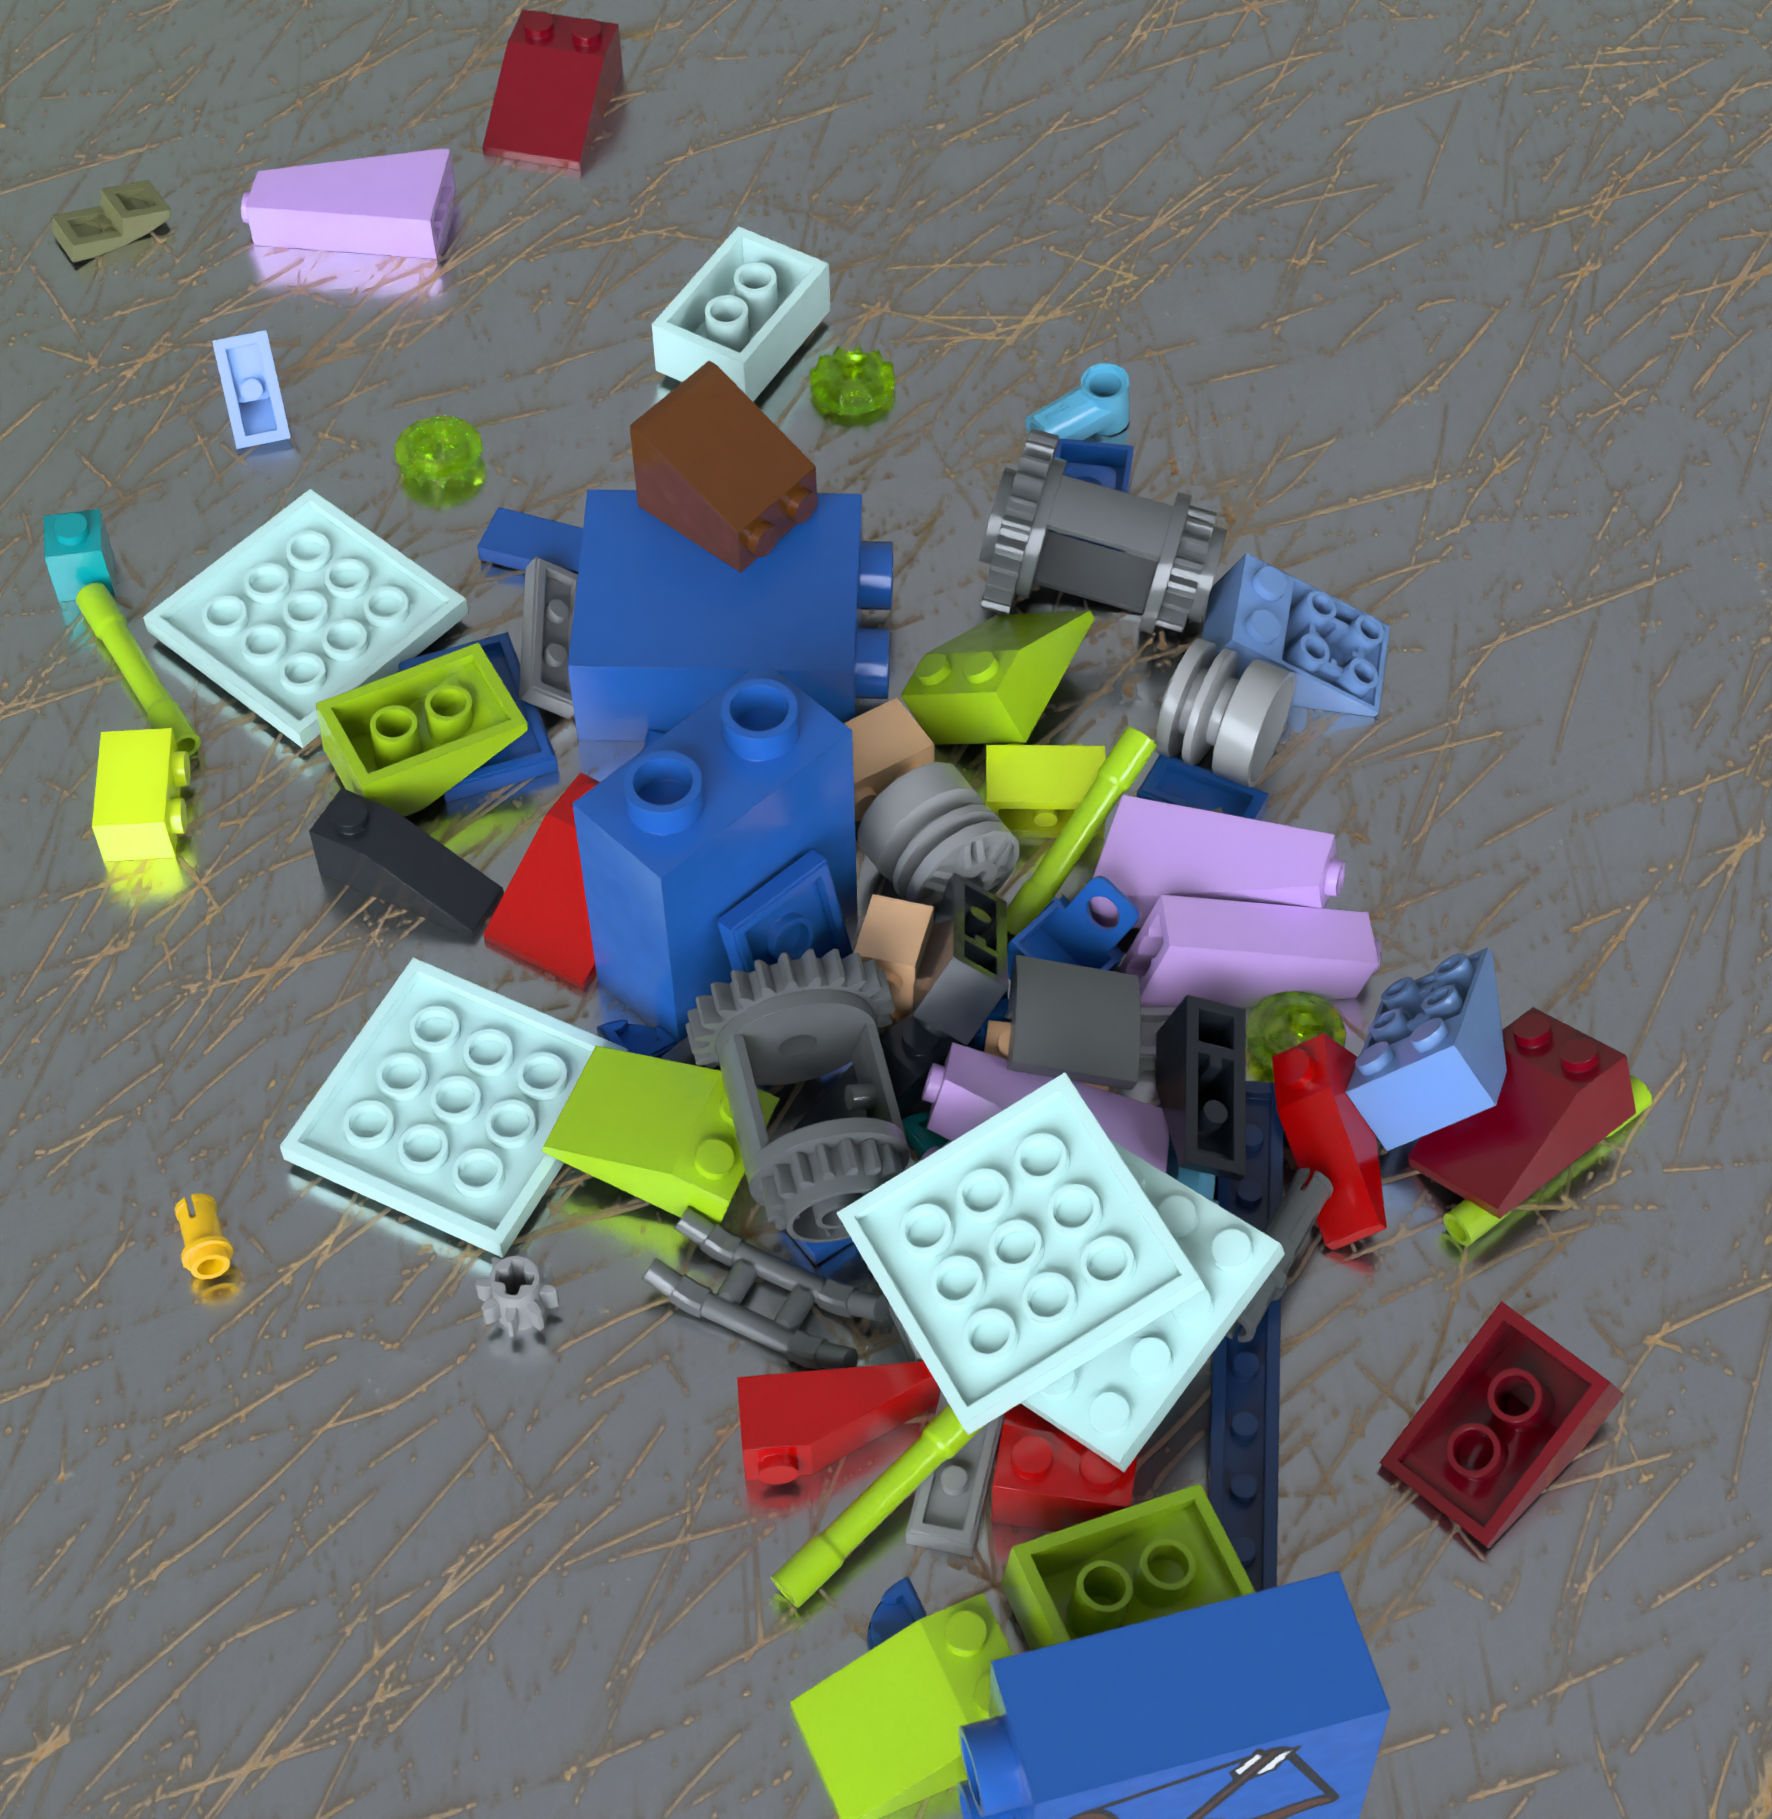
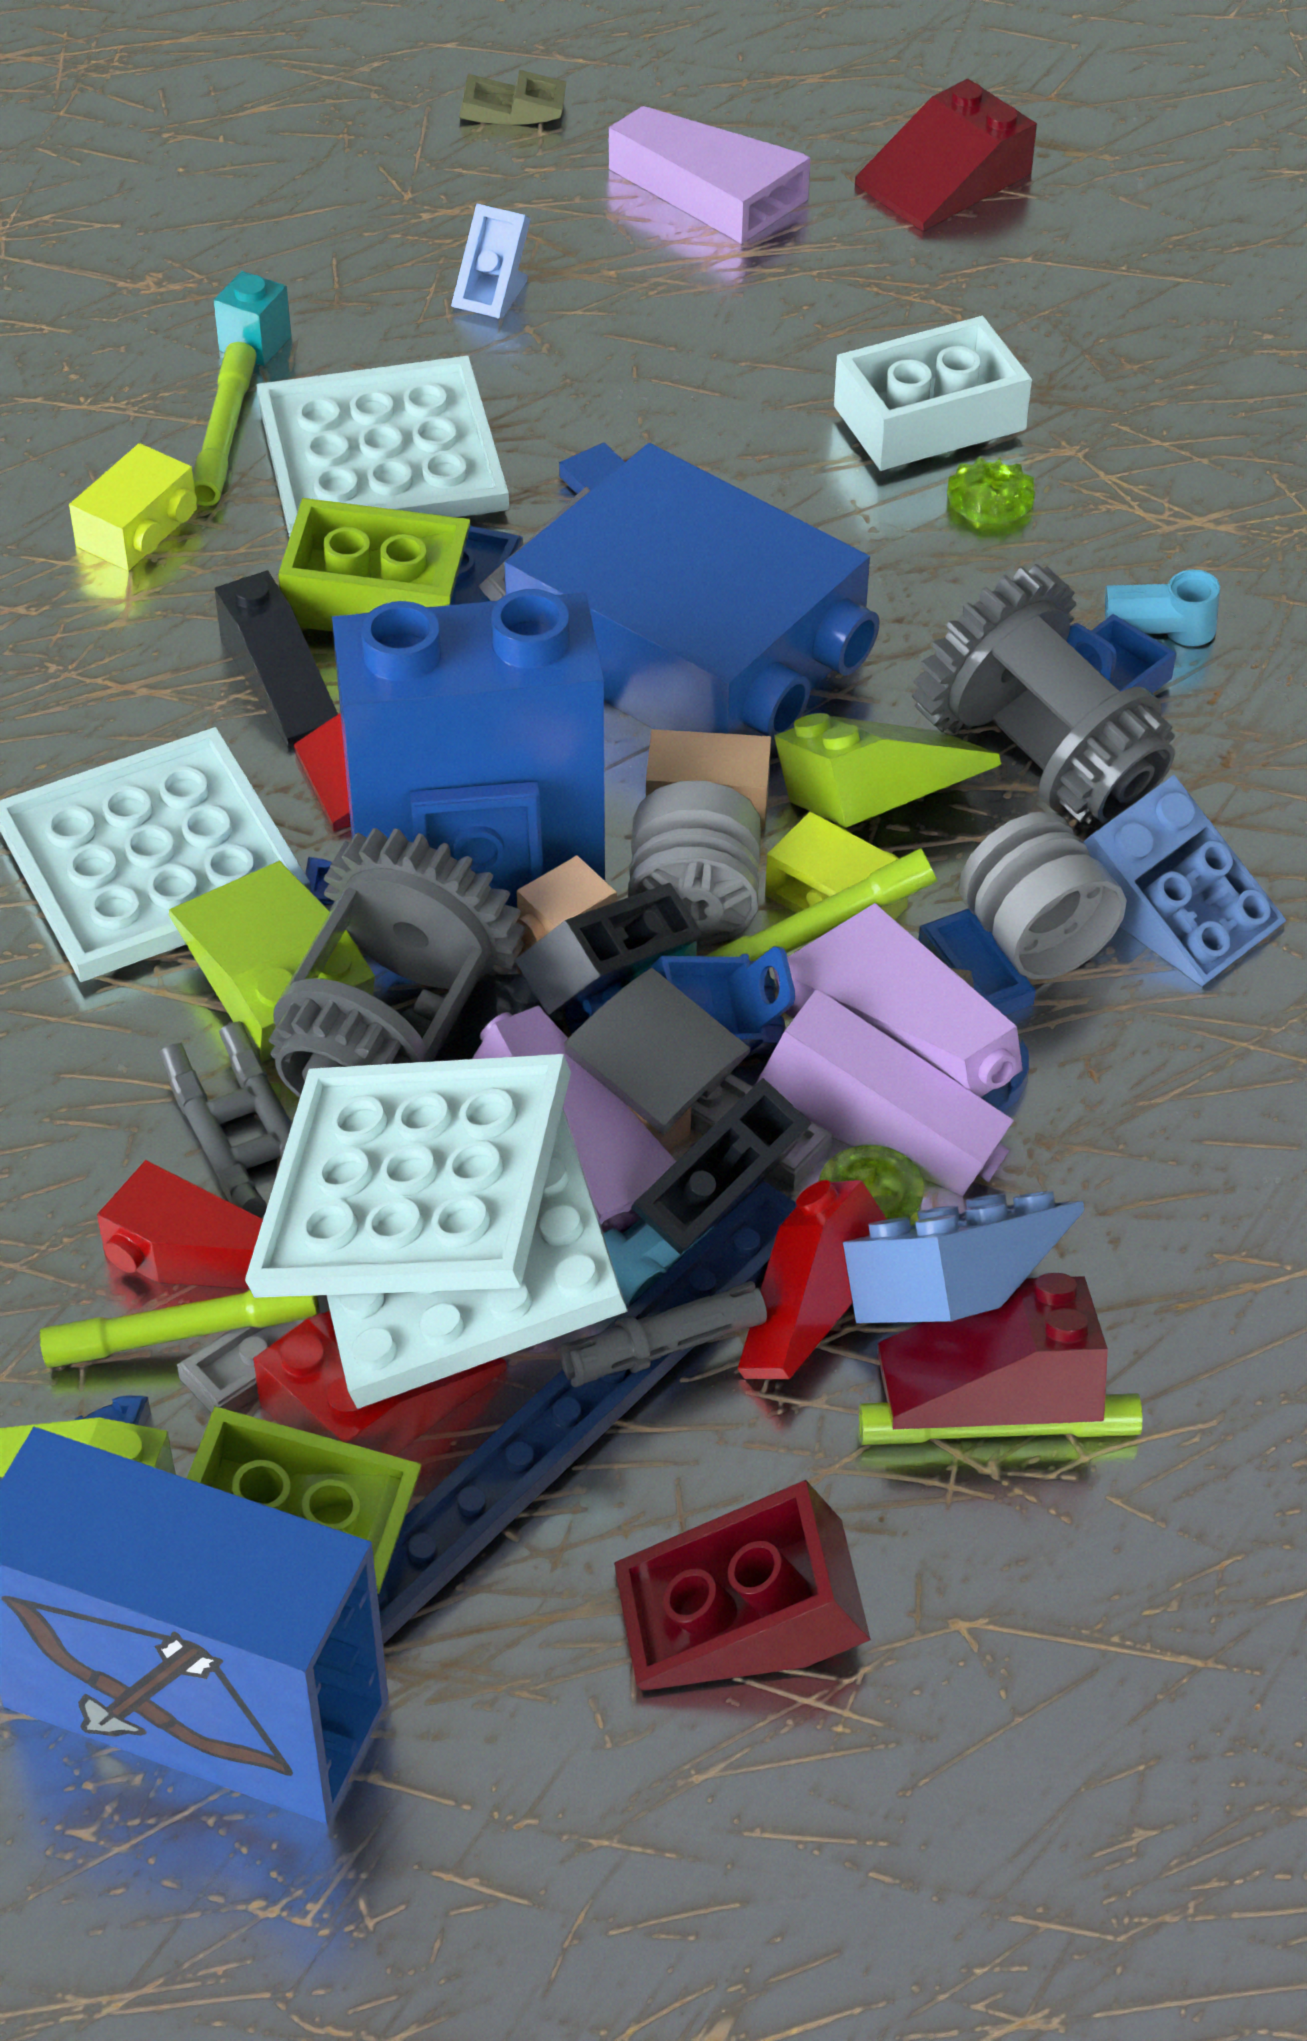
camera: 35 degrees right, 5 degrees down
clear neon green gear [395,416,483,489] -> none
light grey gear [475,1250,560,1337] -> none
reddish brown slope [630,361,818,573] -> none

